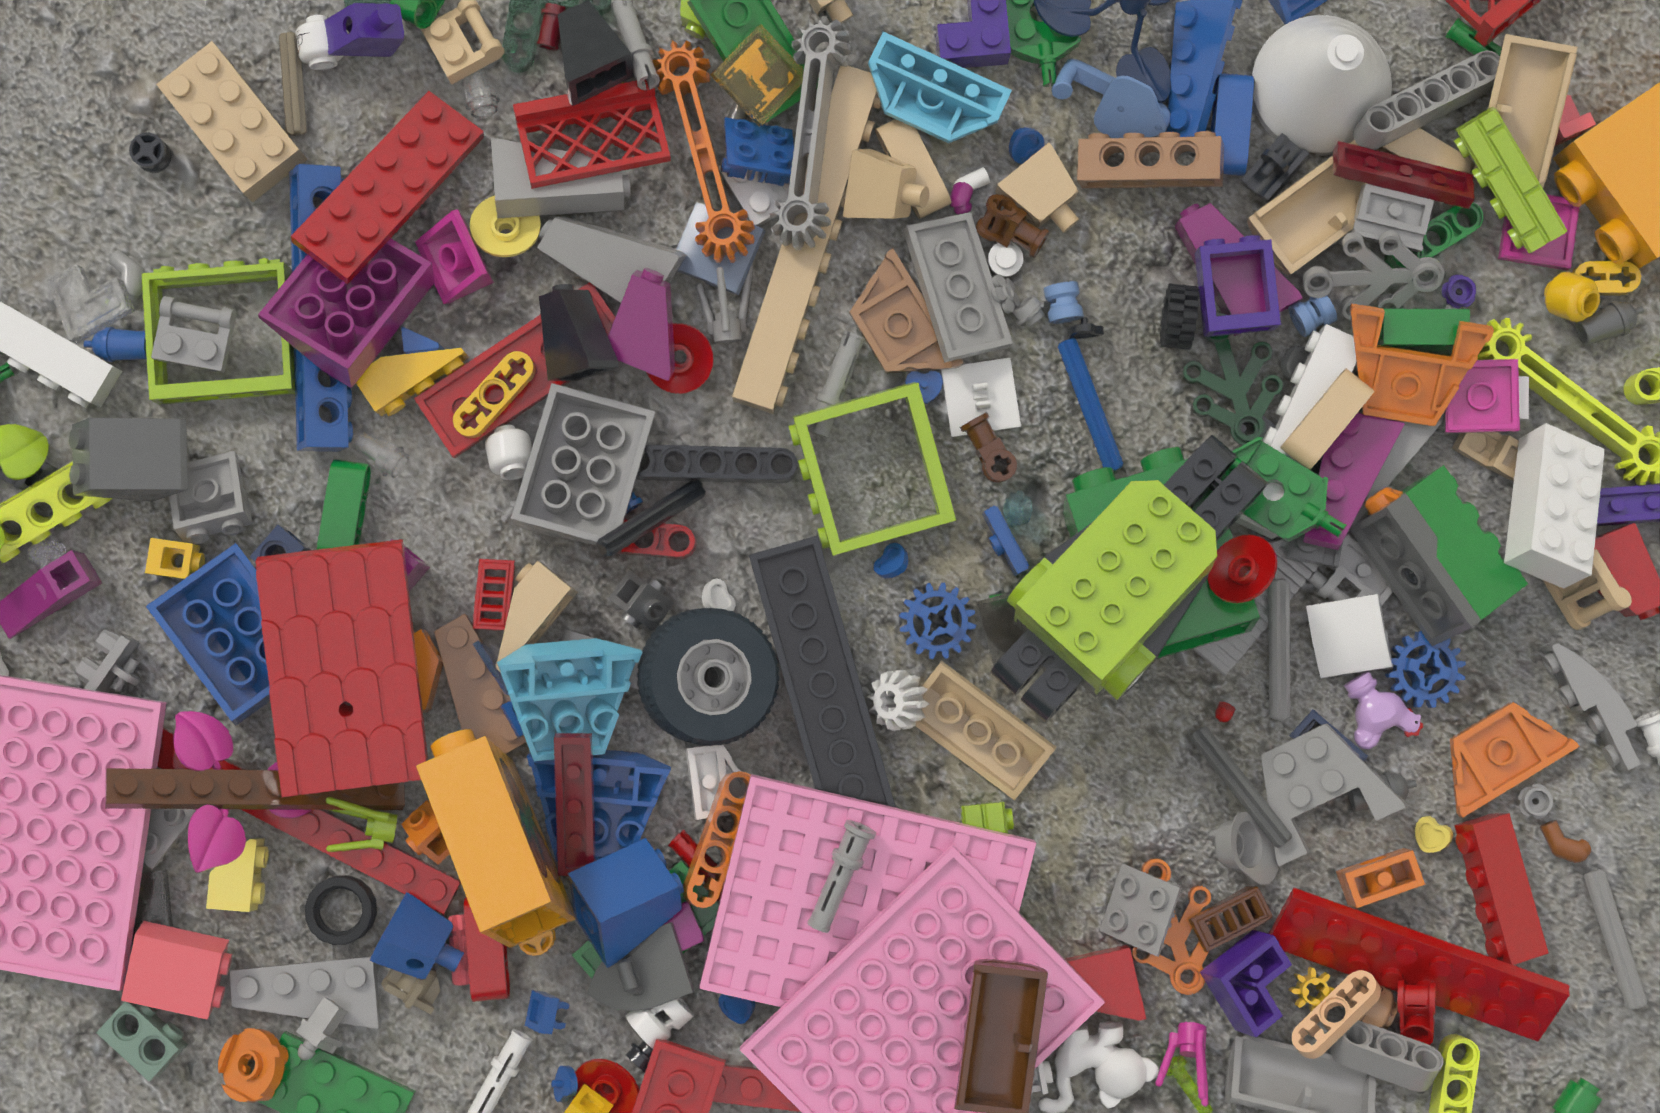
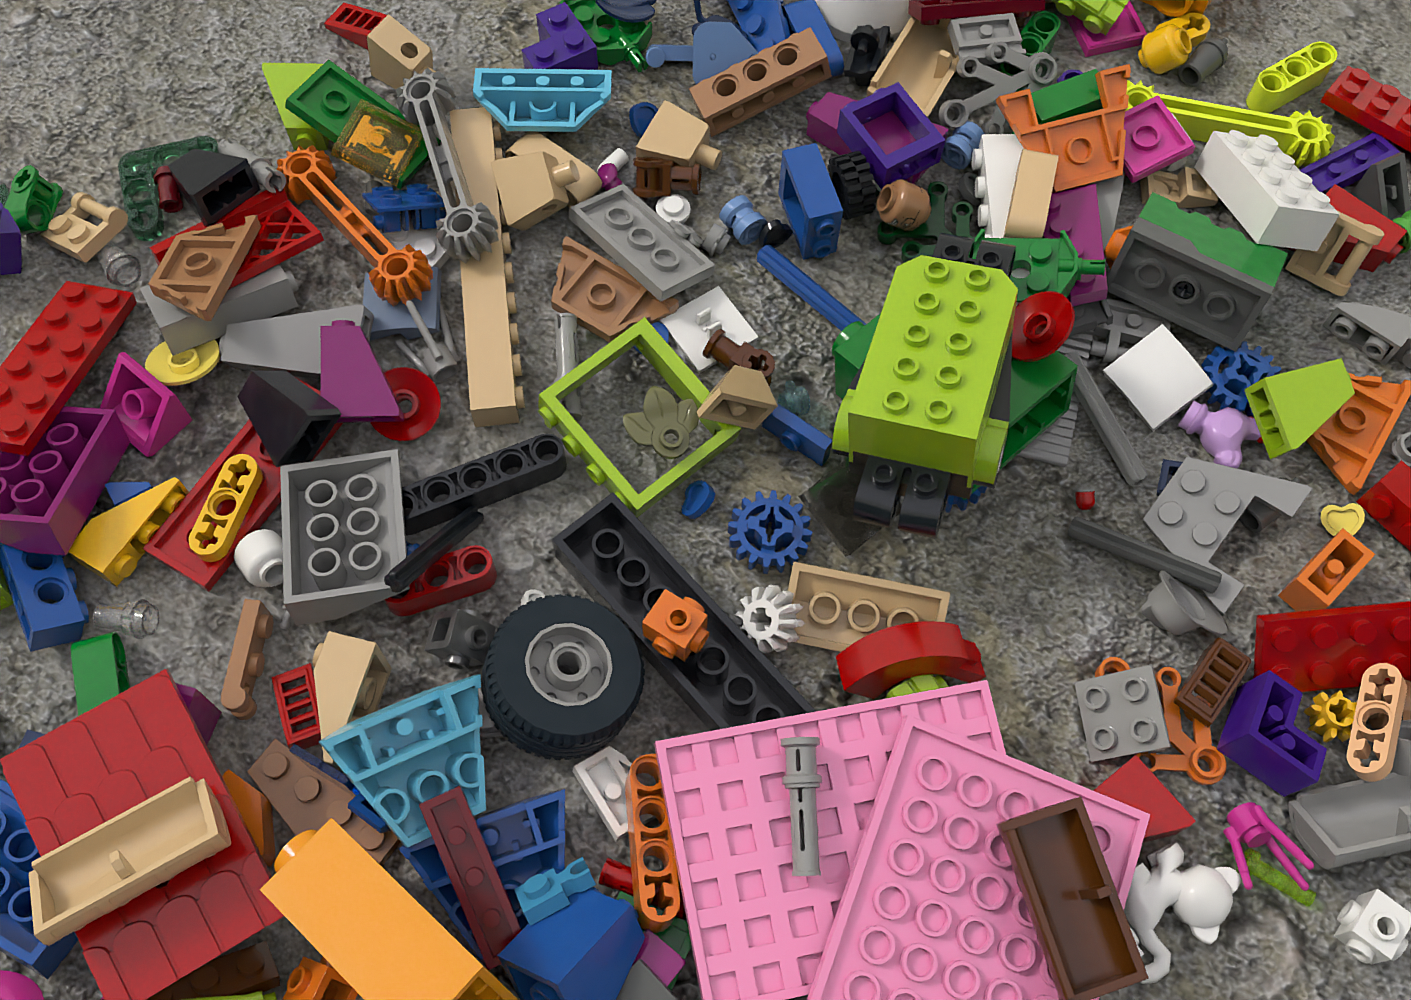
camera: 25 degrees left, 20 degrees down
none -> tan container [29,776,231,946]
none -> medium nougat wing [148,215,261,321]
none -> medium nougat plate [221,599,274,720]
none -> dark azure plate [514,857,596,926]
none -> olive plate [622,386,699,459]
none -> orange brick [642,589,710,662]
none -> tan slope [697,365,778,430]
none -> blue window [778,143,843,260]
none -> red arch [836,621,986,699]
none -> medium nougat head [876,179,931,231]
none -> lime slope [1244,358,1355,459]

